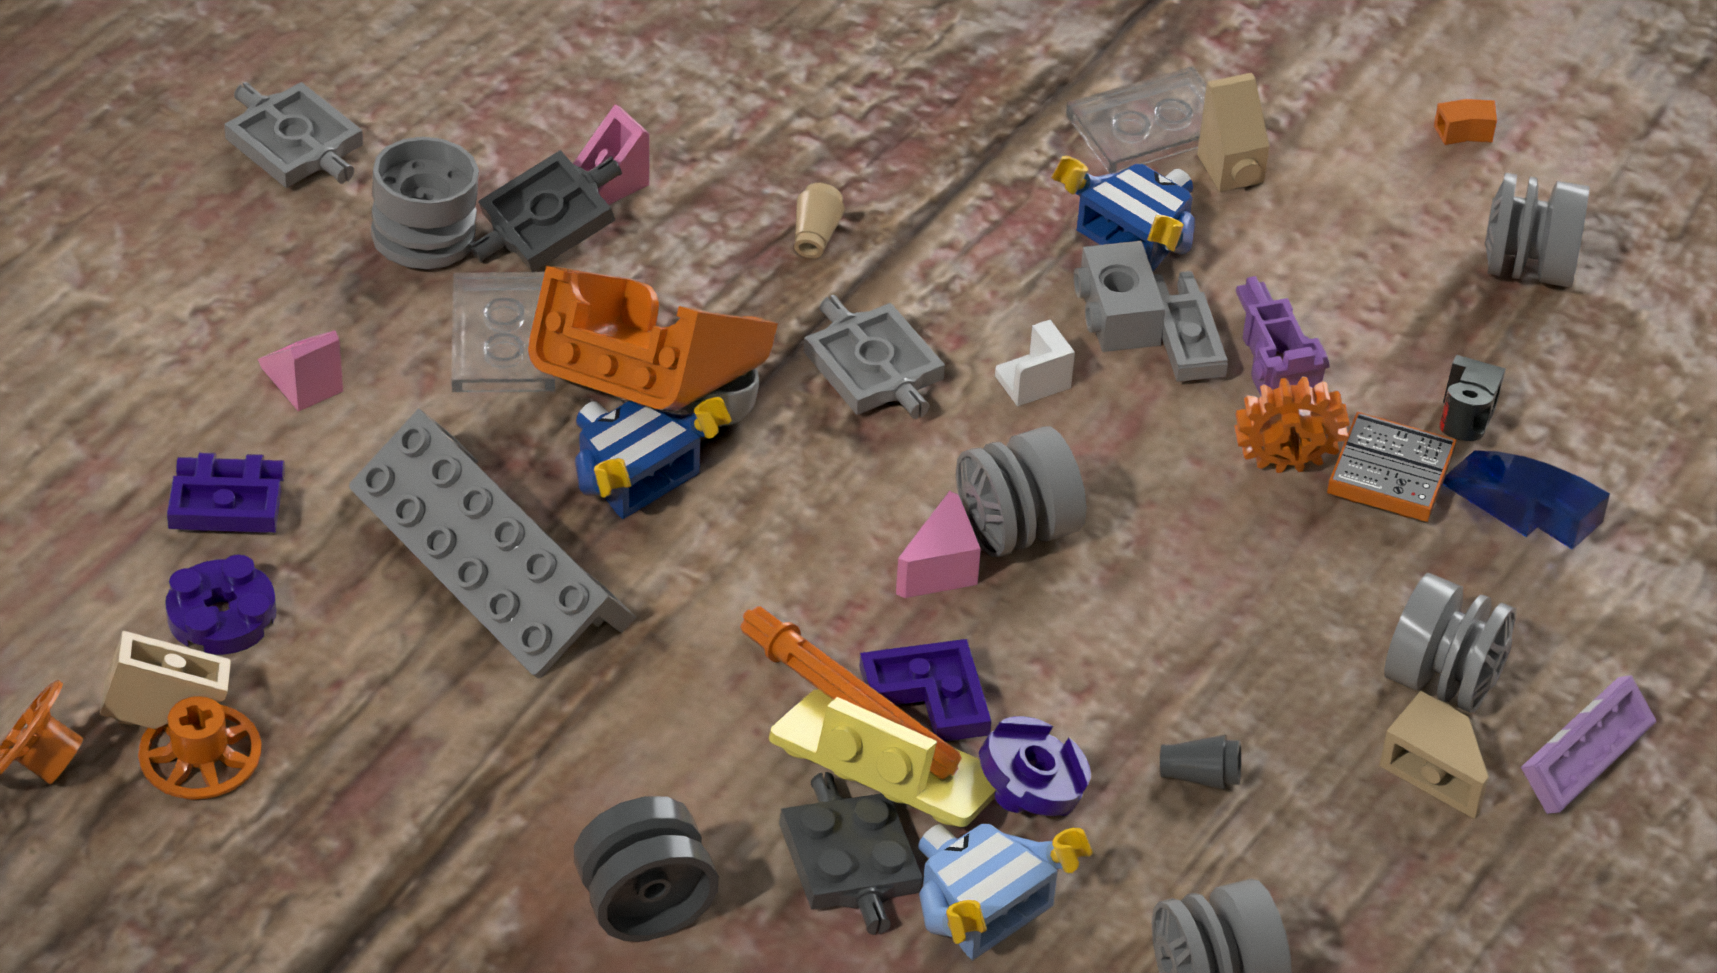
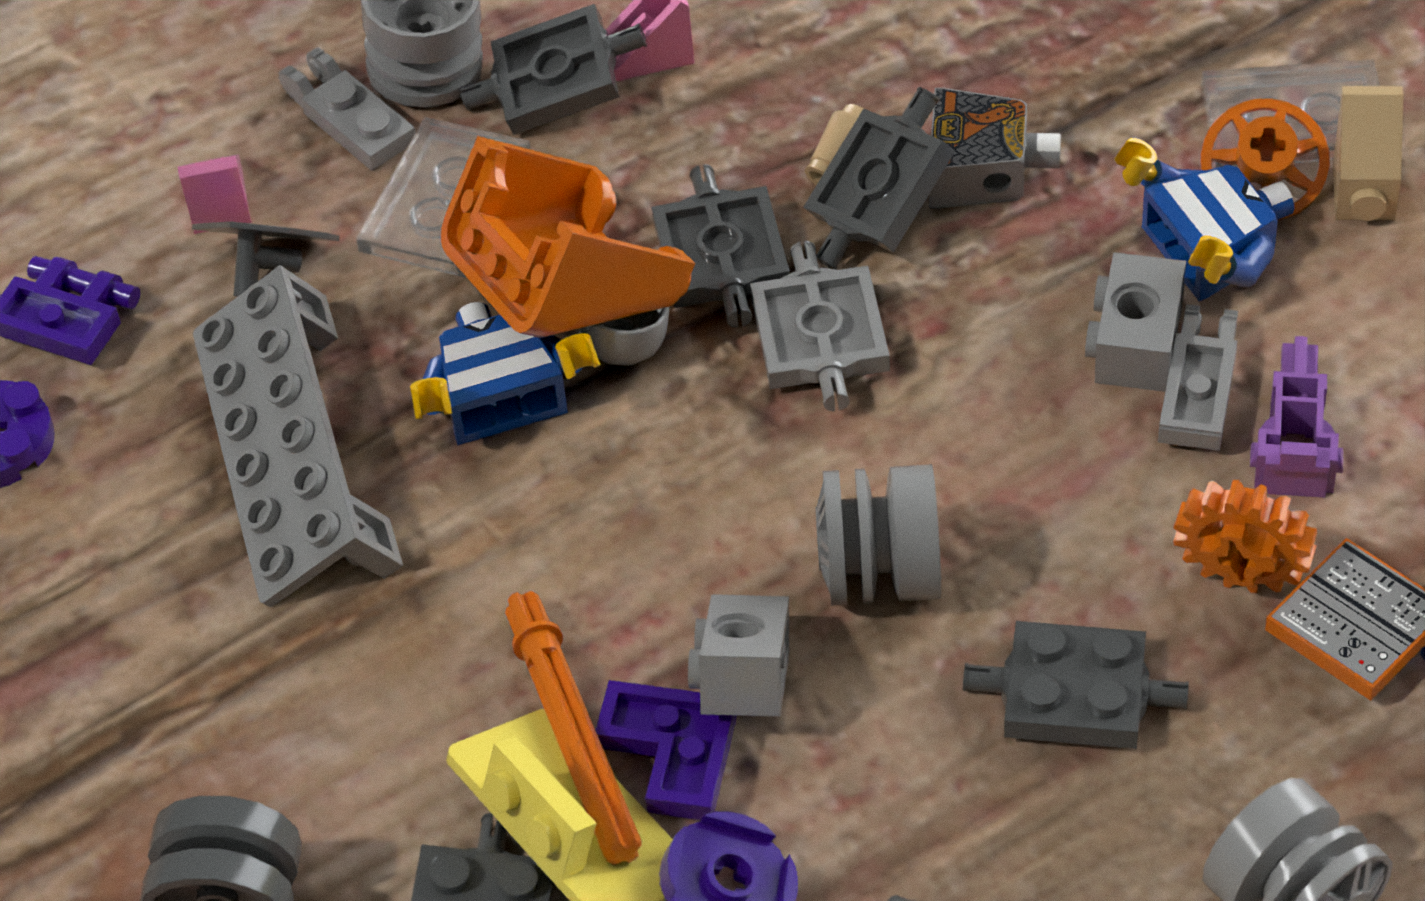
camera: 30 degrees right, 5 degrees up
bright pink slope [896,491,981,598] -> none
white panel [995,320,1075,406] -> none
none -> dark grey shield [192,221,340,297]
none -> light grey hinge [278,48,417,171]
none -> dark grey plate [651,164,790,327]
none -> light grey brick [688,594,790,717]
none -> dark grey plate [803,87,955,269]
none -> torso [929,88,1061,208]
none -> dark grey plate [963,621,1189,749]
none -> orange wheel [1200,98,1330,220]

